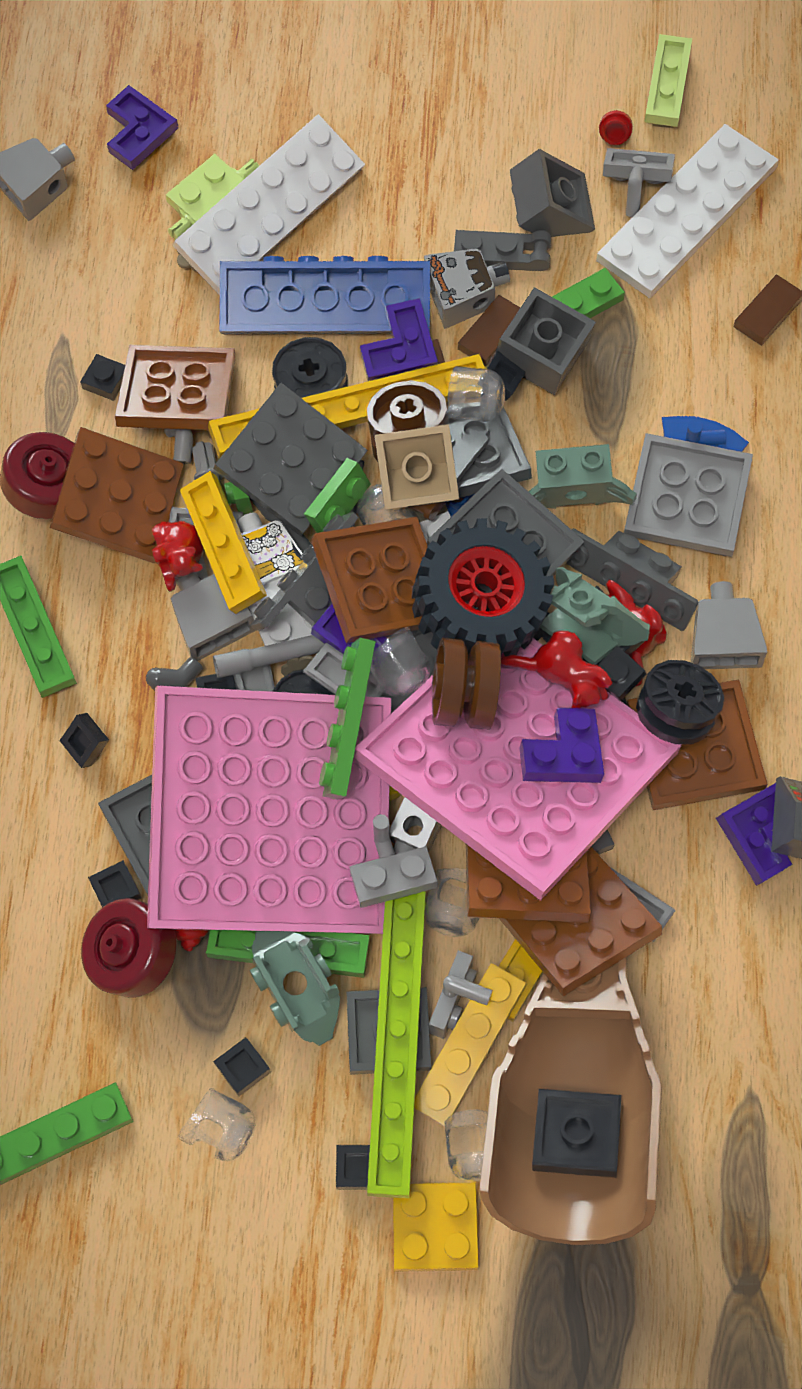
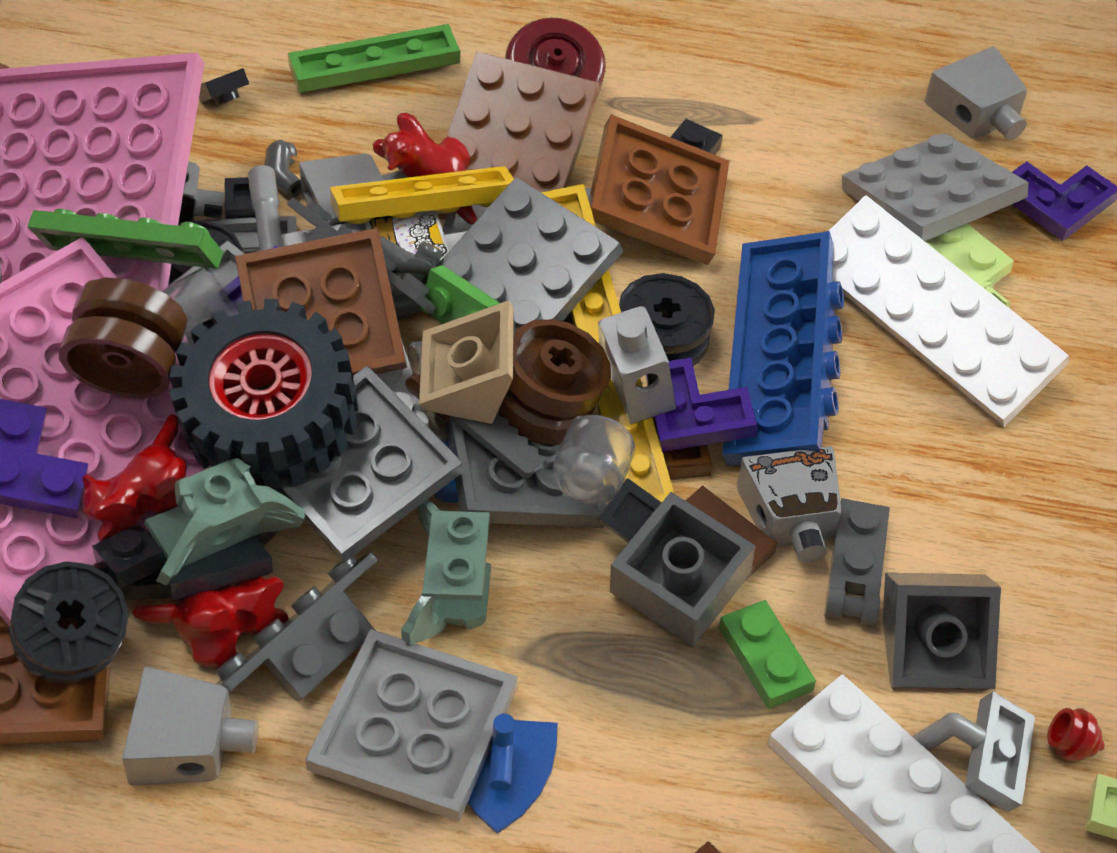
camera: 90 degrees right, 15 degrees down
none -> dark grey arm [380,236,442,275]
none -> light grey torso [598,306,676,424]
none -> light grey plate [842,133,1028,241]

